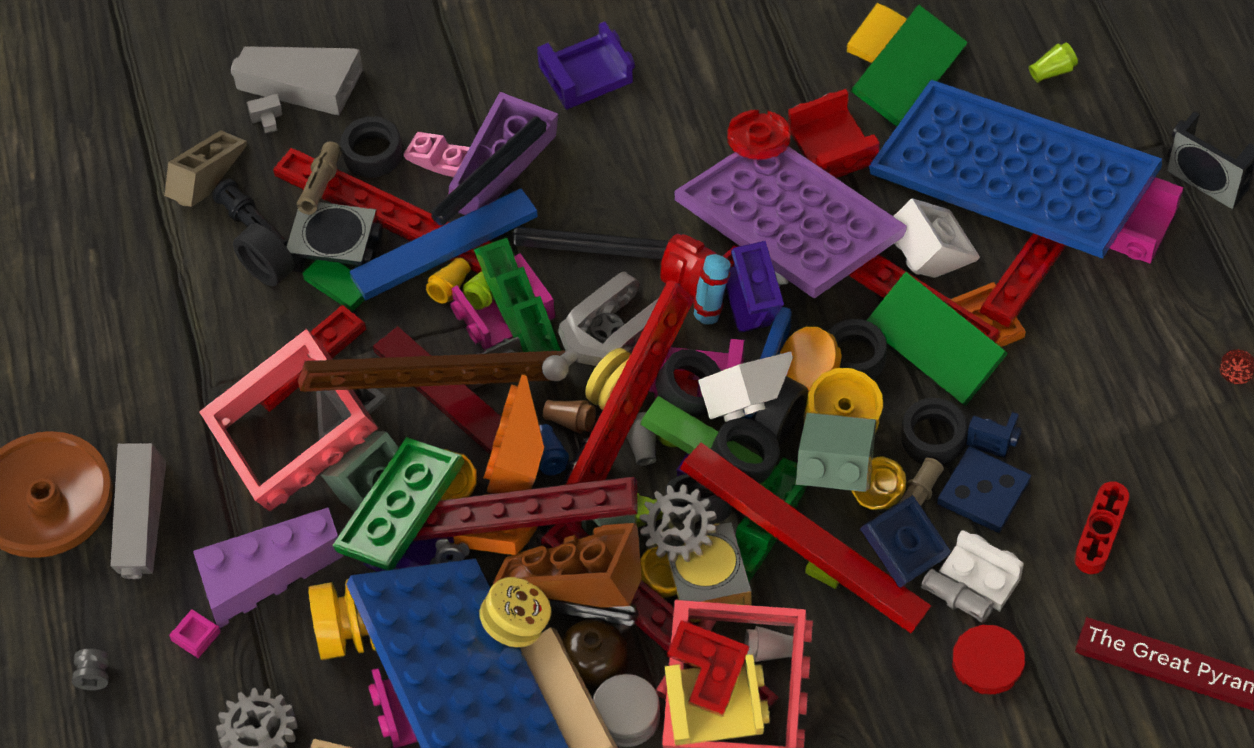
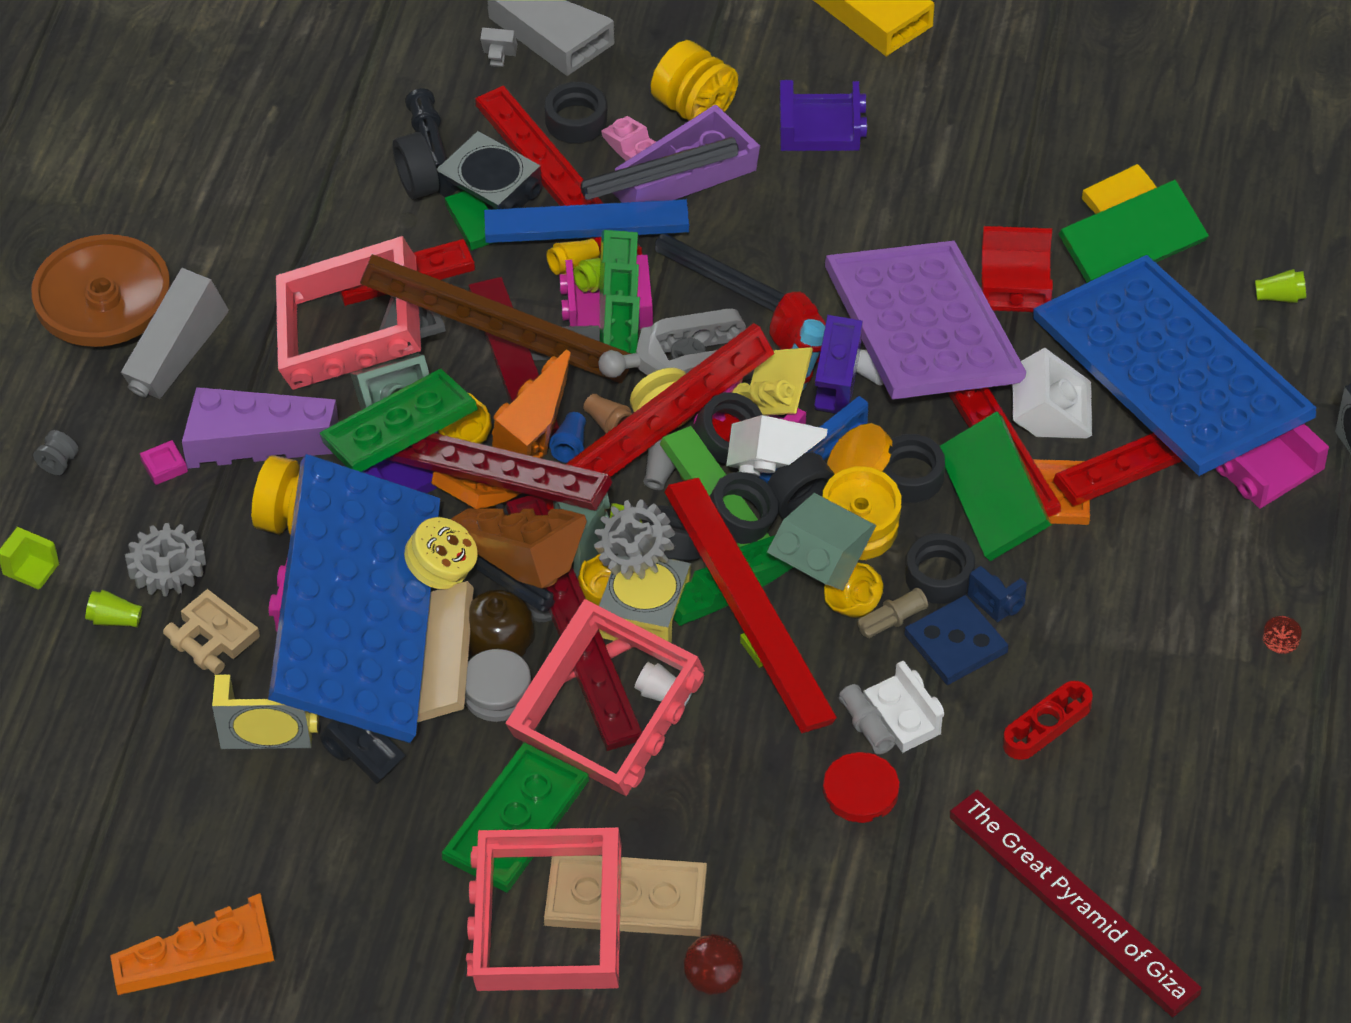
camera: 25 degrees right, 5 degrees down
dark tan slope [164,130,247,207] -> none
dark tan pin [297,141,342,215] -> none
dark grey plate [430,538,469,565] -> none
light yellow panel [665,655,770,746] -> none
red plate [667,620,750,717] -> none
red tile [727,110,791,159] -> none
dark blue tile [860,495,951,588] -> none
none -> yellow wheel [651,40,738,121]
none -> light yellow hinge [732,347,813,416]

